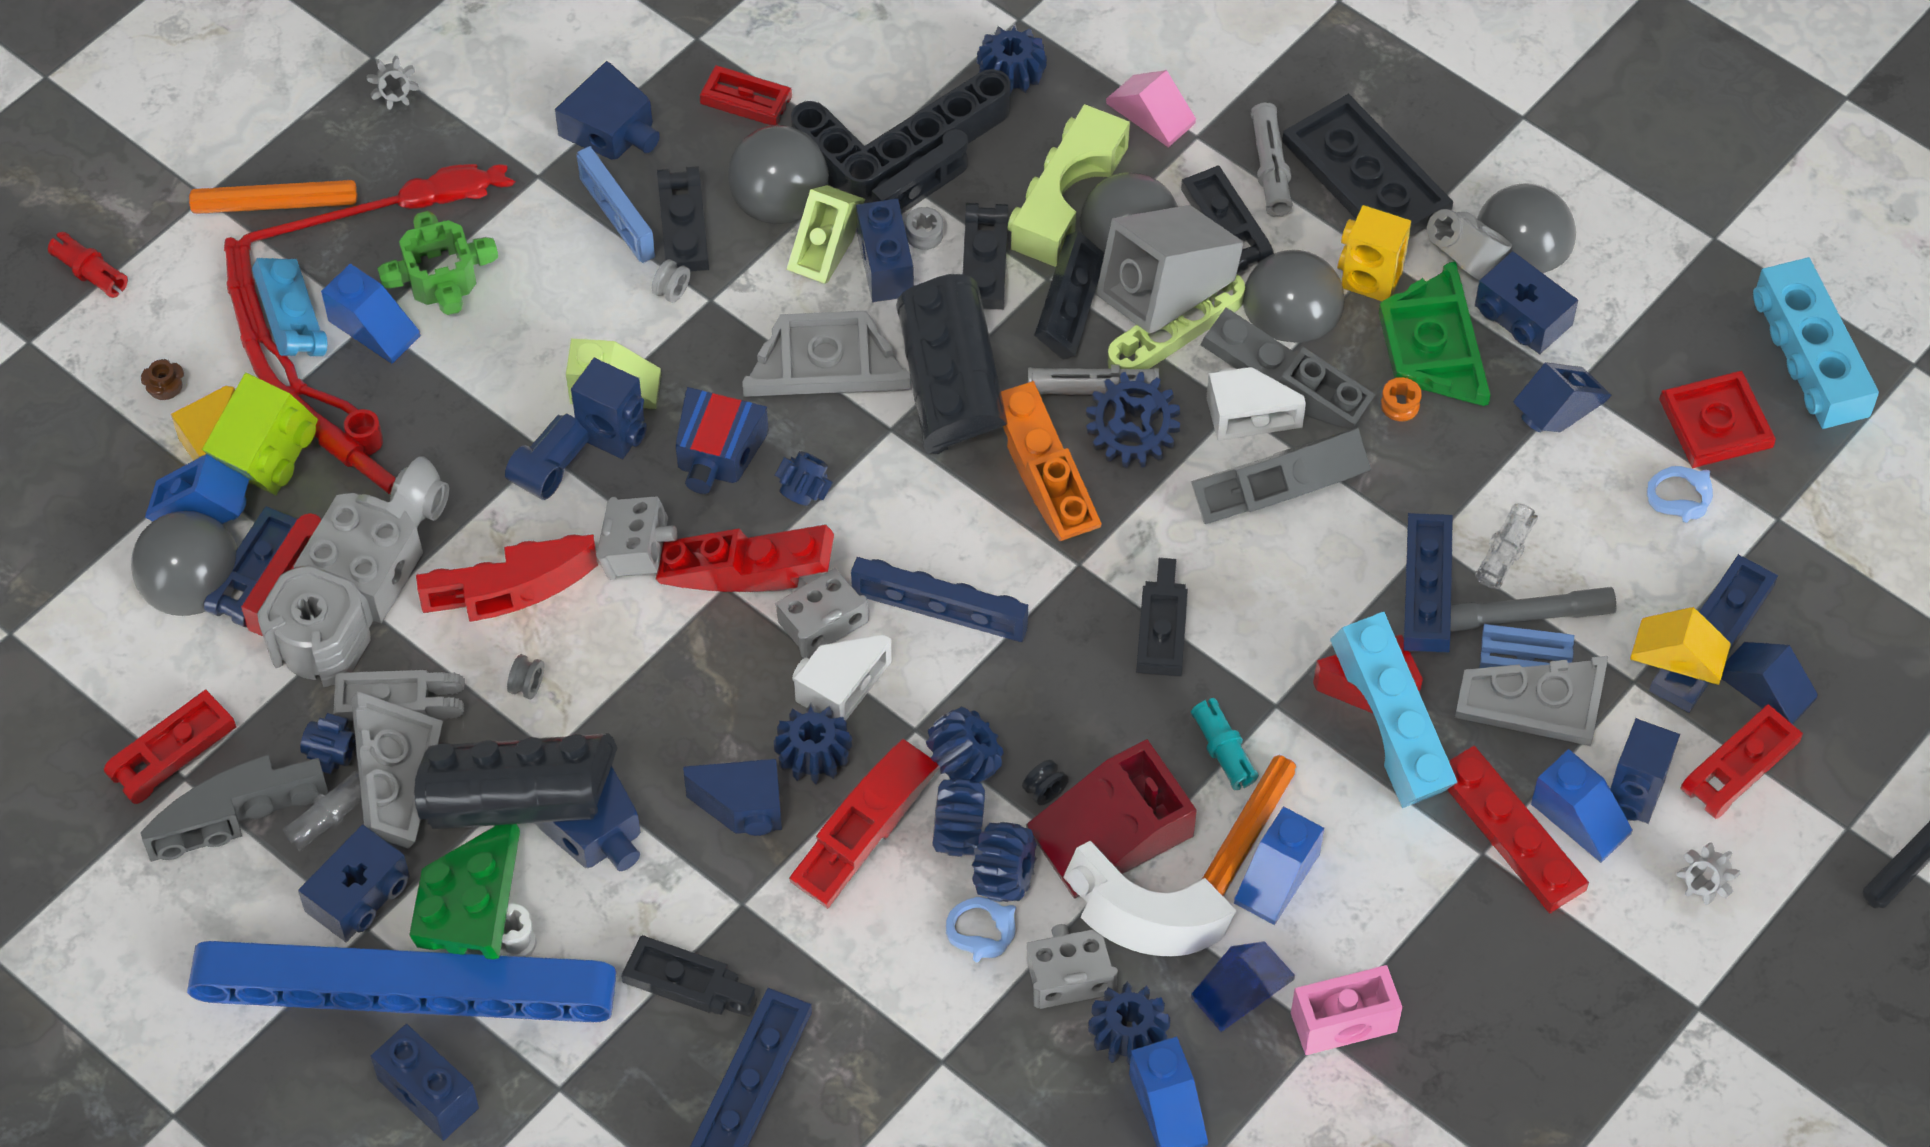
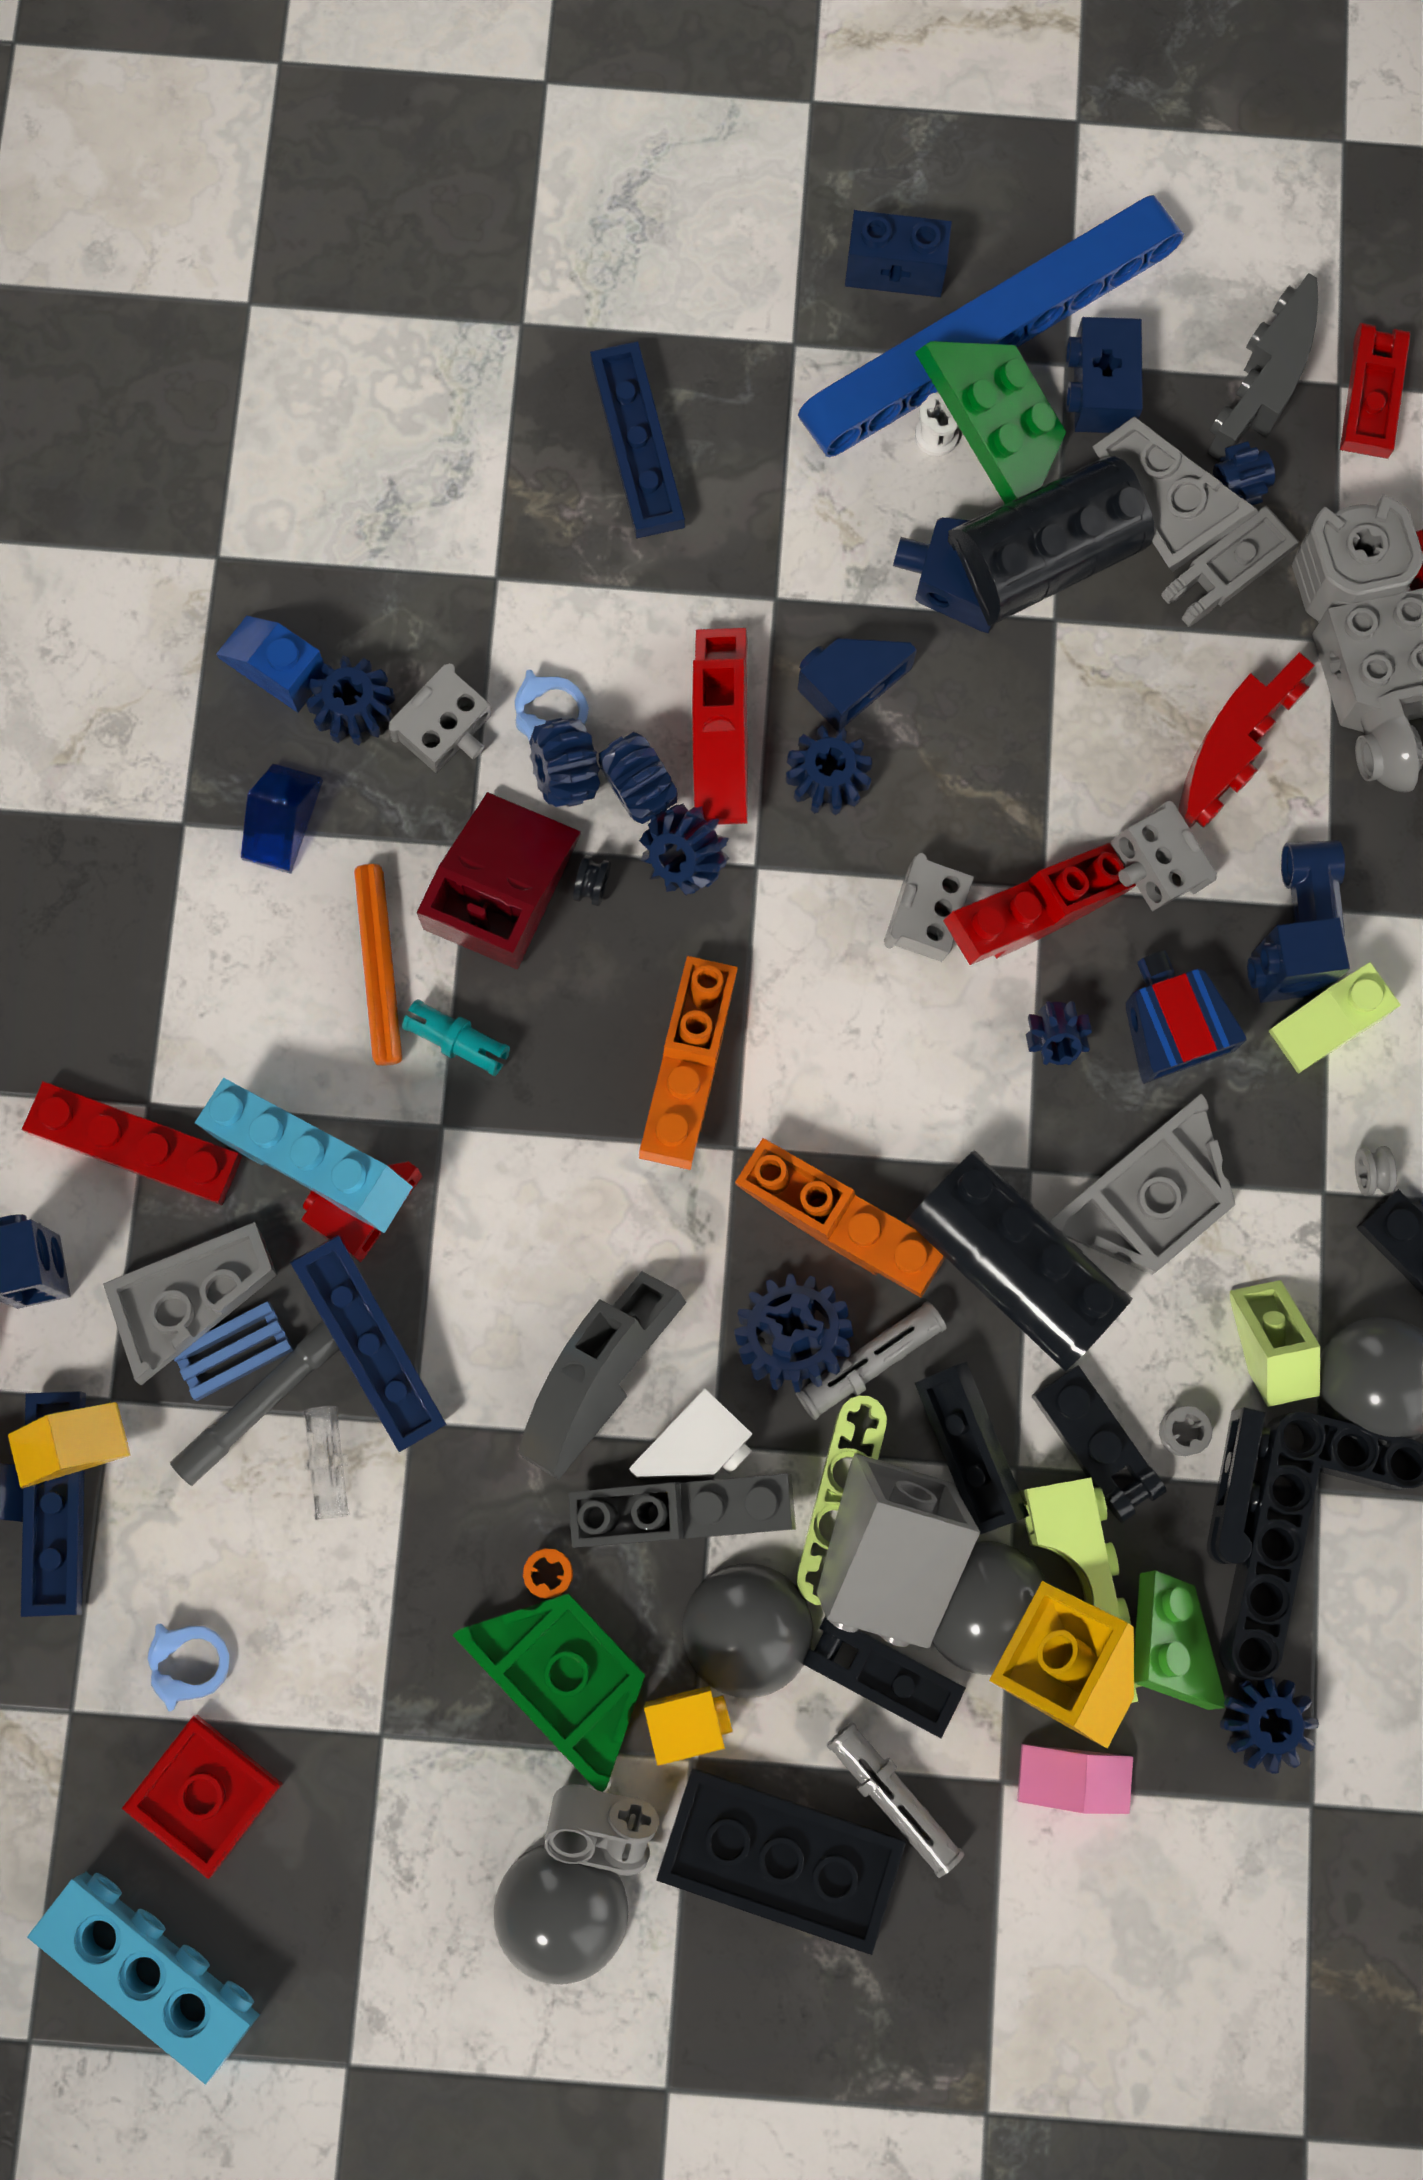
camera: 140 degrees right, 20 degrees up
clear pin [282,771,362,852] -> none
dark grey bush [507,654,544,700] -> none
black hinge [621,935,757,1016] -> none
white slope [792,635,892,721] -> none
dark blue plate [851,557,1028,642] -> none
dark blue brick [856,198,914,303] -> none
white arch [1063,841,1236,956] -> none
black hinge [1136,558,1188,676] -> none
slope [1234,806,1324,925] -> none
bright pink brick [1291,965,1402,1055] -> none
dark blue brick [1474,251,1579,355] -> none
dark blue slope [1513,362,1612,432] -> none
blue slope [1531,749,1633,863] -> none
none -> orange slope [639,956,738,1170]
none -> yellow slope [989,1581,1134,1749]
none -> bright green wing [1134,1570,1225,1710]

